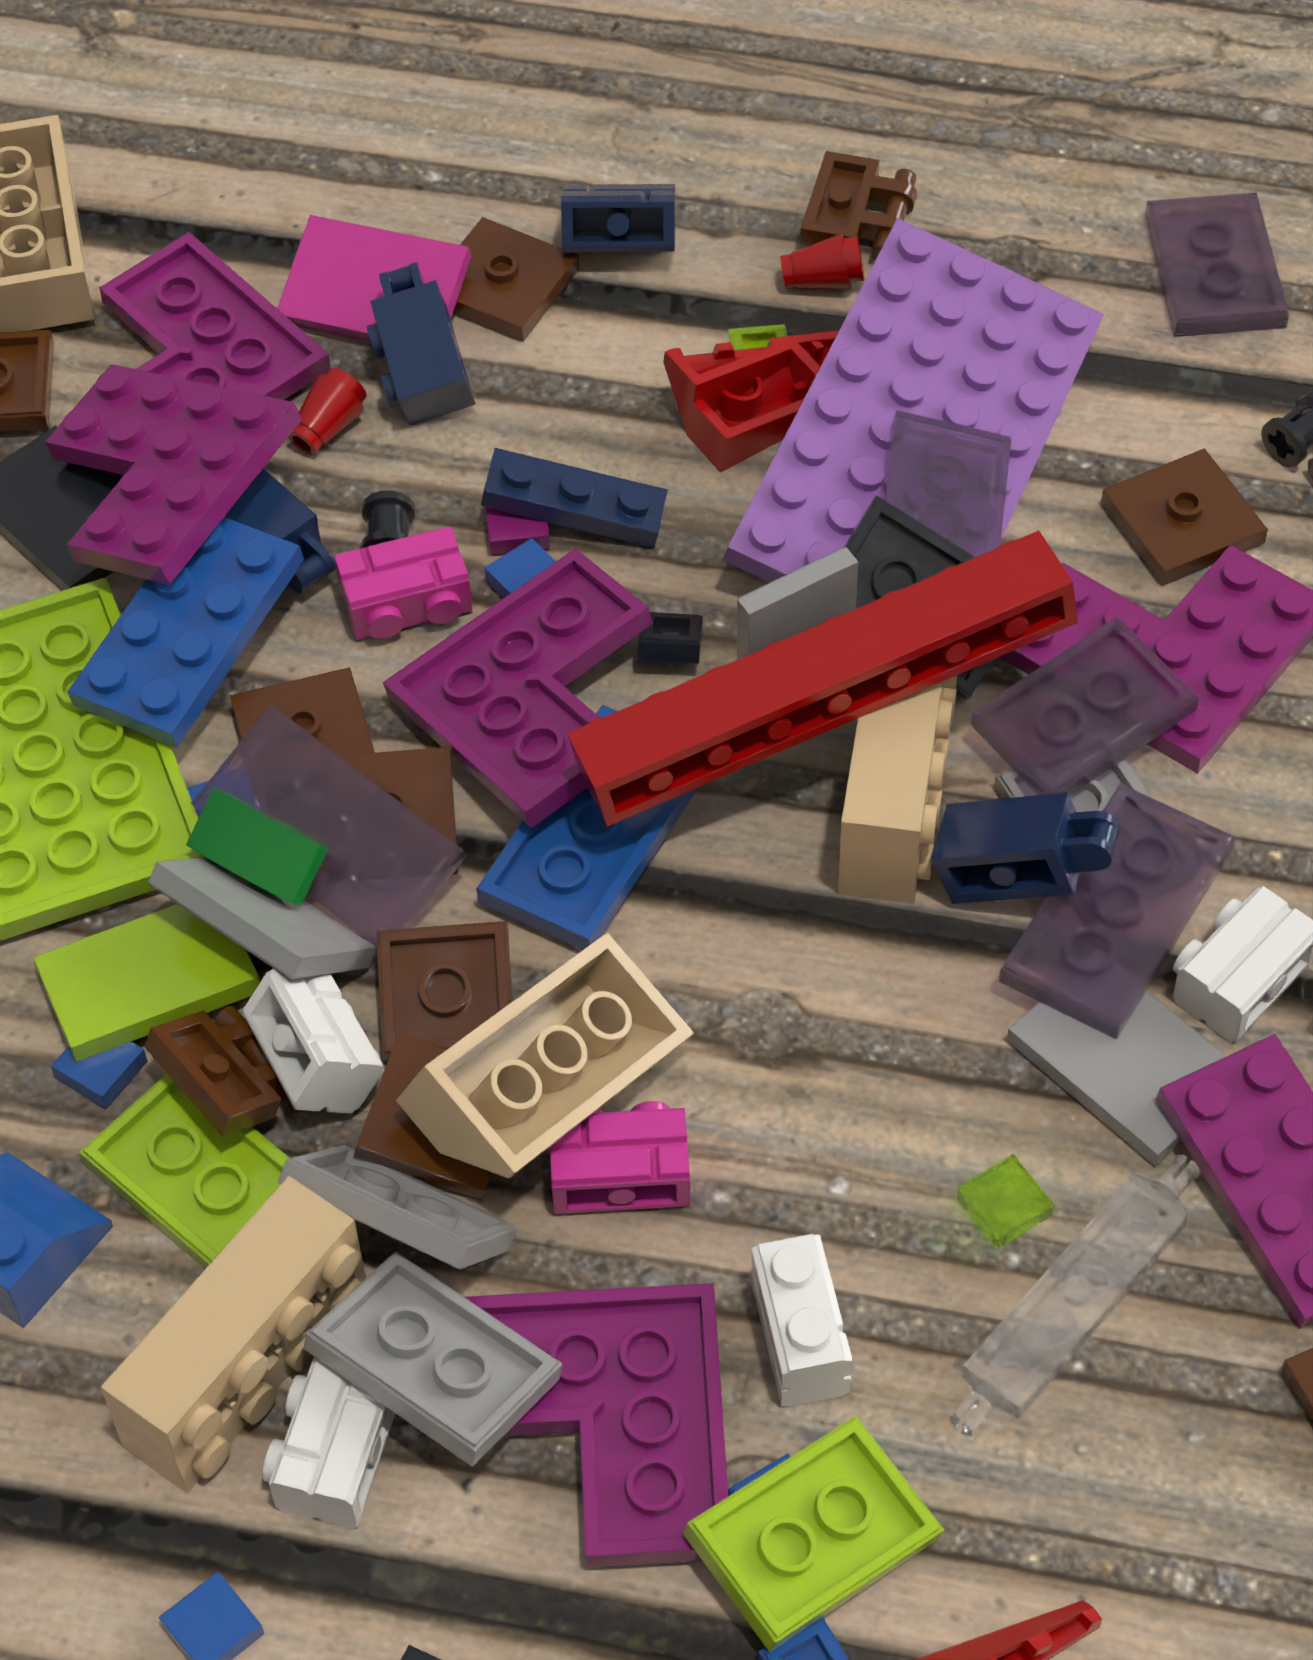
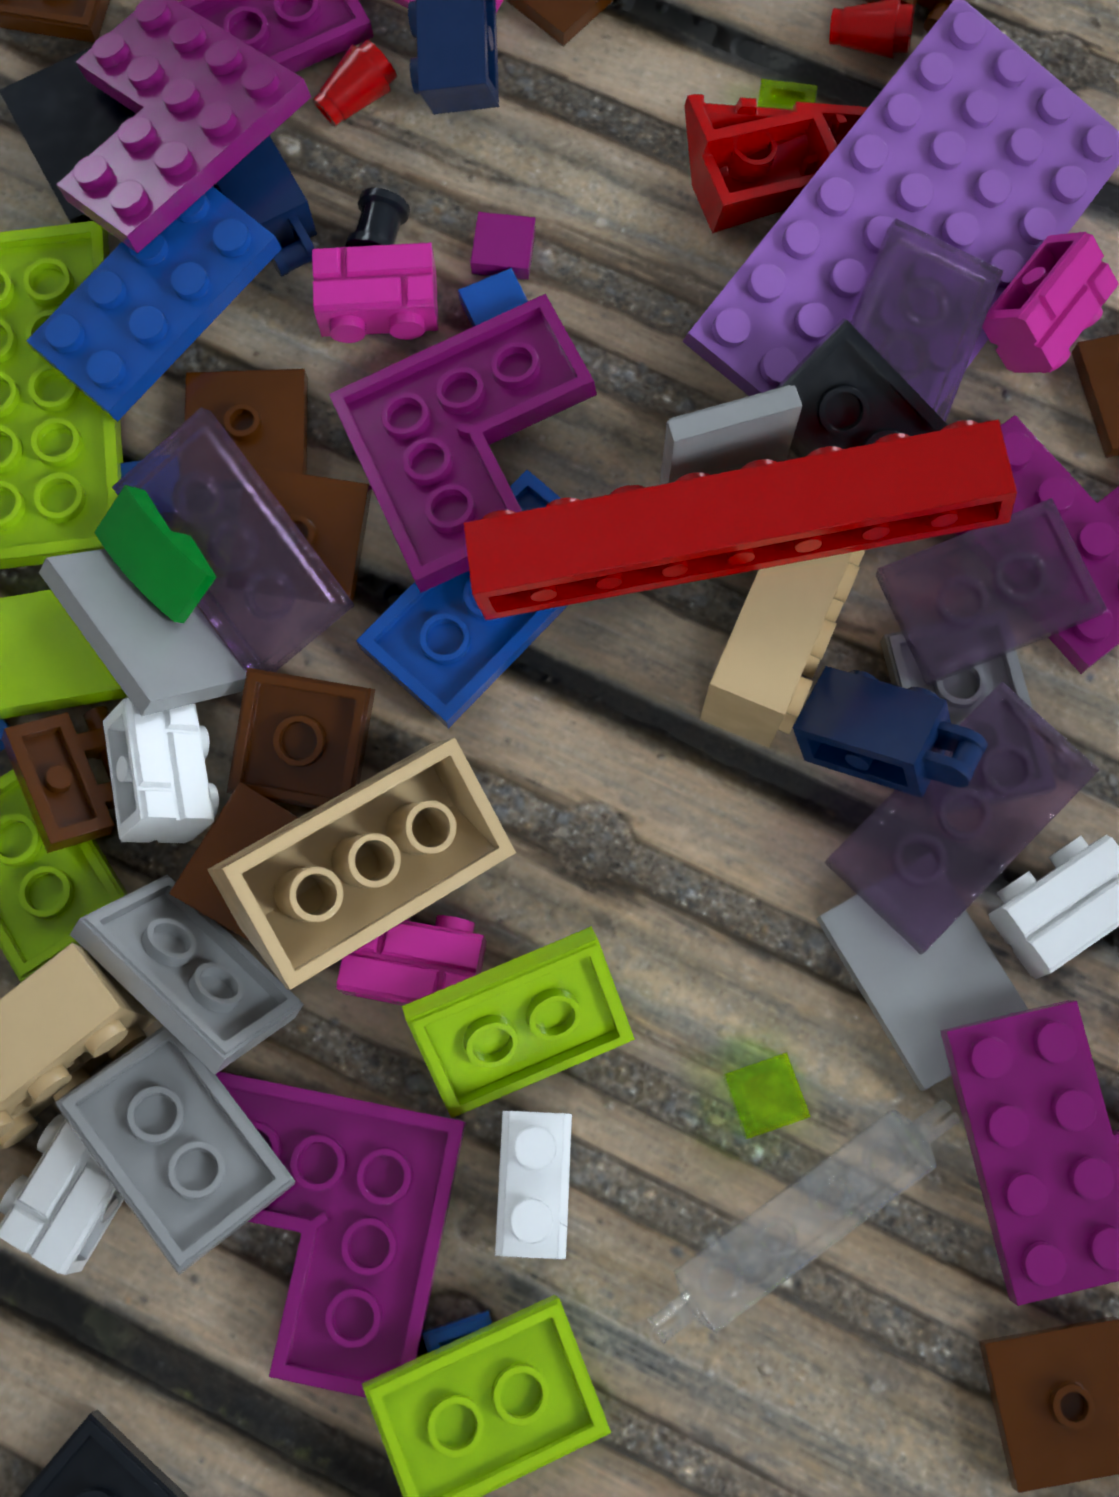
camera: 15 degrees right, 20 degrees up
dark blue plate [481,448,668,548] -> none
black tile [638,612,703,664] -> none
none -> lime tile [402,926,635,1119]
none -> dark pink brick [979,232,1119,373]

